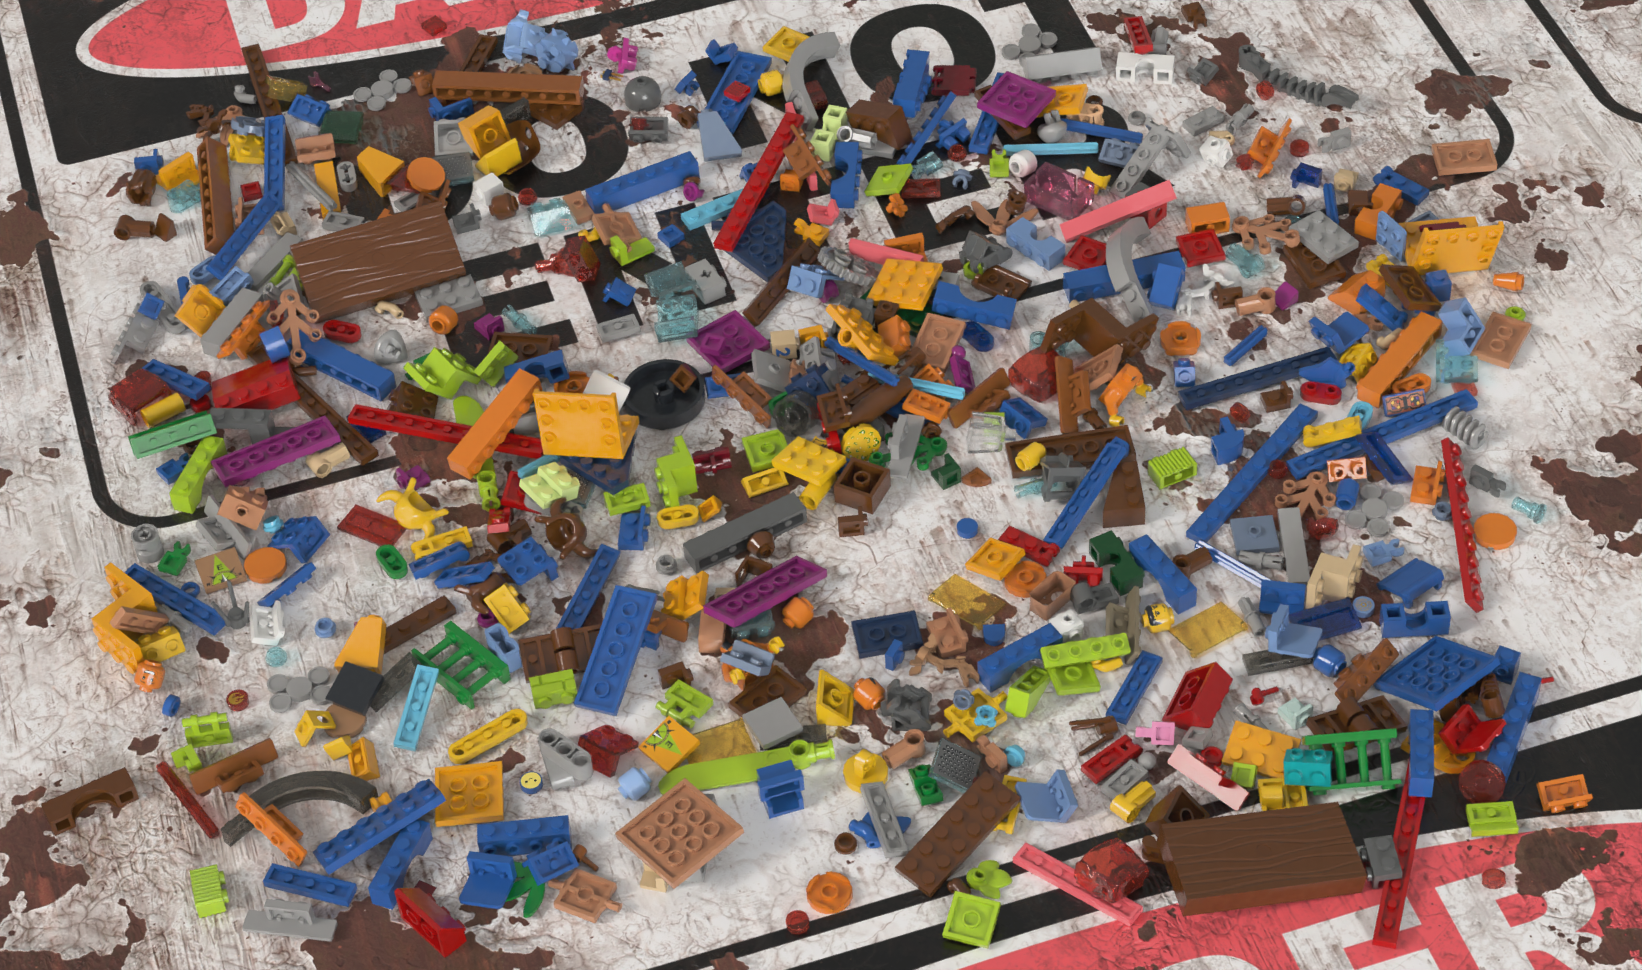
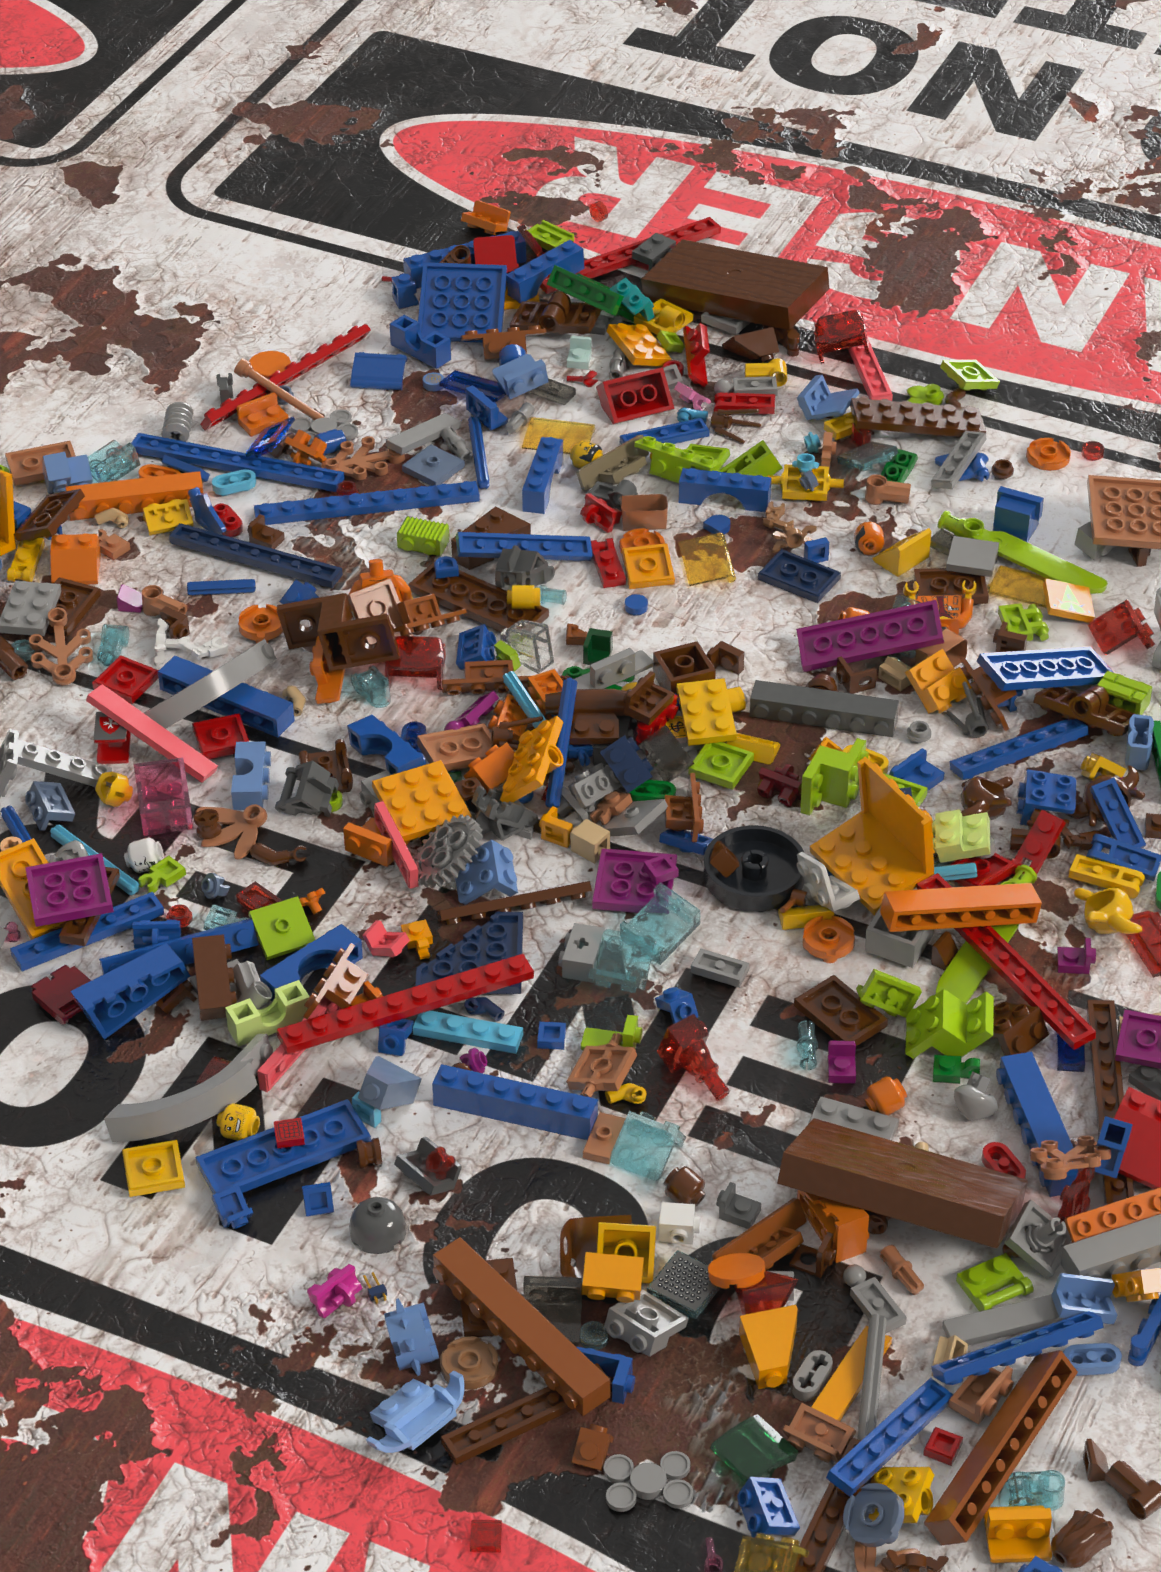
camera: 140 degrees left, 5 degrees down
blue arch [504,349,570,384] -> none
clear red plate [518,188,537,206] -> none
light blue head [617,767,652,801] -> none
sand blue bracket [720,640,775,676] -> none
yellow tile [843,749,888,793] -> none
dark grey piece [881,679,932,731] -> none
nougat bracket [926,607,969,659] -> none
white brick [1049,609,1084,643] -> none
dark green arch [1089,530,1145,596] -> none
blue brick [1147,263,1185,311] -> none
reddish brown piece [1172,547,1212,579] -> none
orange brick [1185,202,1230,234] -> none
blue brick [1210,416,1244,465] -> none
clear red tile [1230,402,1251,423] -> none
yellow plate [1303,415,1362,447] -> none
clear red hair [1305,517,1339,540] -> none
tan bracket [1305,544,1364,614] -> none
blue bracket [1309,312,1370,354] -> none
blue plate [1356,283,1408,331] -> none
medium blue plate [1363,539,1404,567] -> none
clear light blue pin [1511,497,1547,524] -> none
none -> nougat piece [234,358,324,420]
none -> dark azure arm [677,408,708,422]

